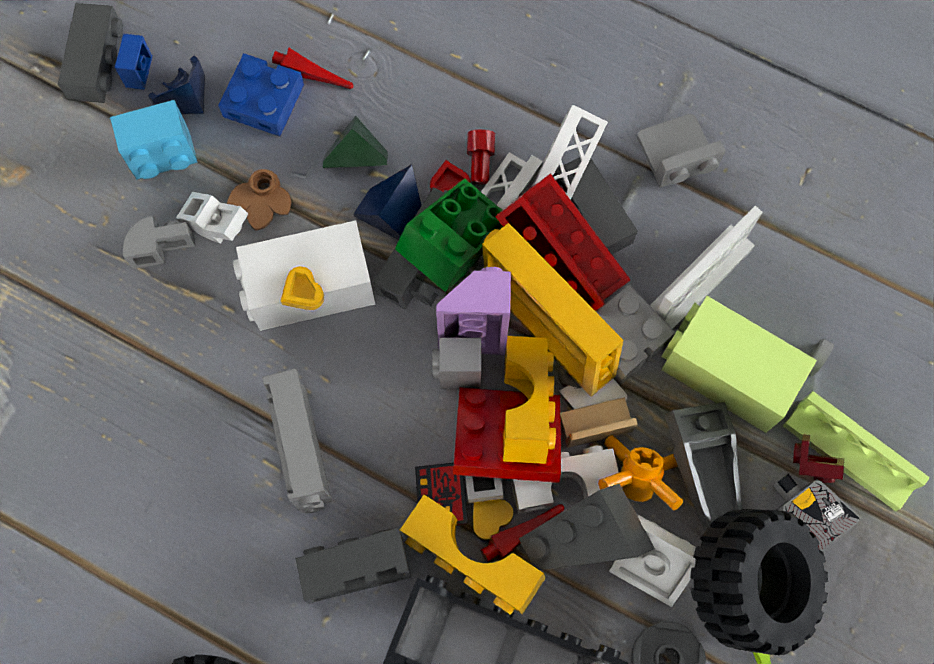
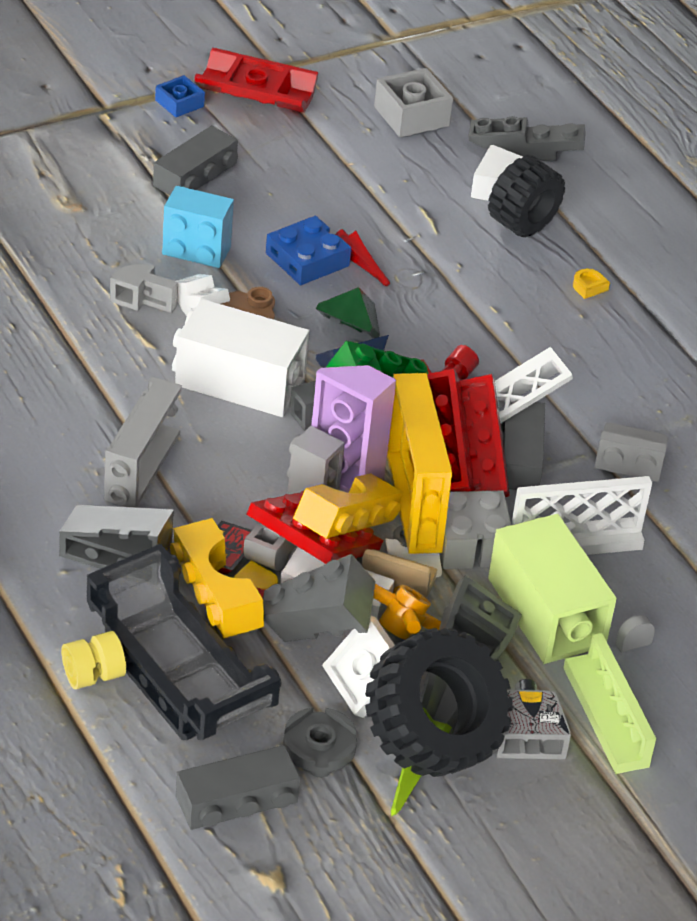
camera: 30 degrees right, 30 degrees down
blue piece [115,33,153,90] -> none
dark blue slope [148,56,205,114] -> none
yellow tile [280,266,325,310] -> none
dark red bracket [793,434,844,483] -> none

